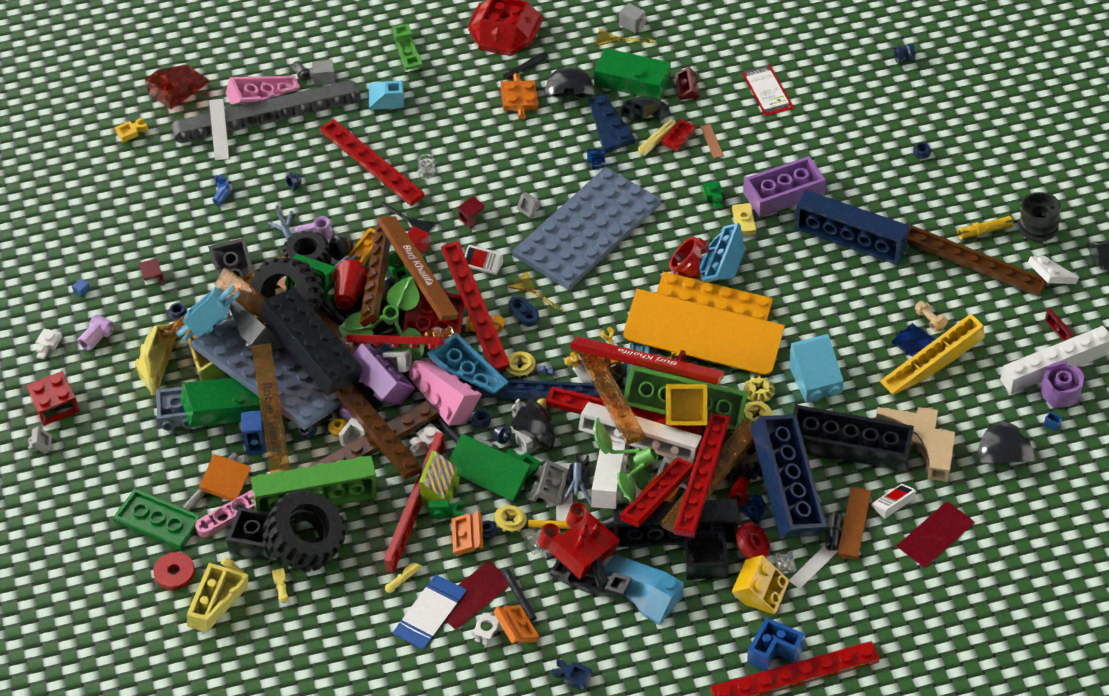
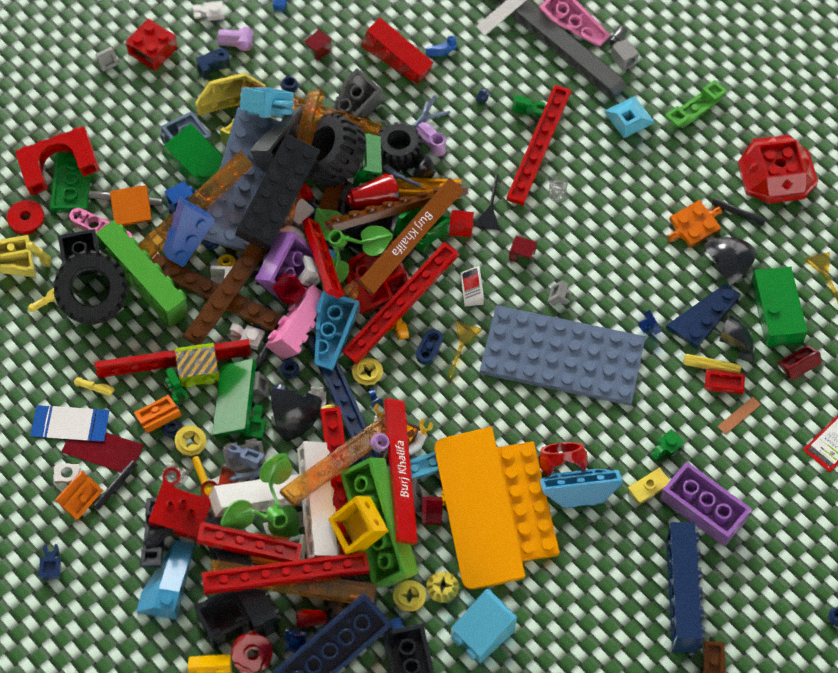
camera: 60 degrees right, 10 degrees up
none -> red arch [15,126,101,196]
none -> blue wedge [163,196,215,267]
none -> dark blue leg [196,48,230,80]
none -> clear red tile [218,466,239,486]
none -> sand blue plate [226,444,264,470]
none -> dark red panel [272,274,307,304]
none -> red wedge [361,17,434,84]
none -> lavender plate [370,433,389,452]
none -> green plate [512,95,546,118]

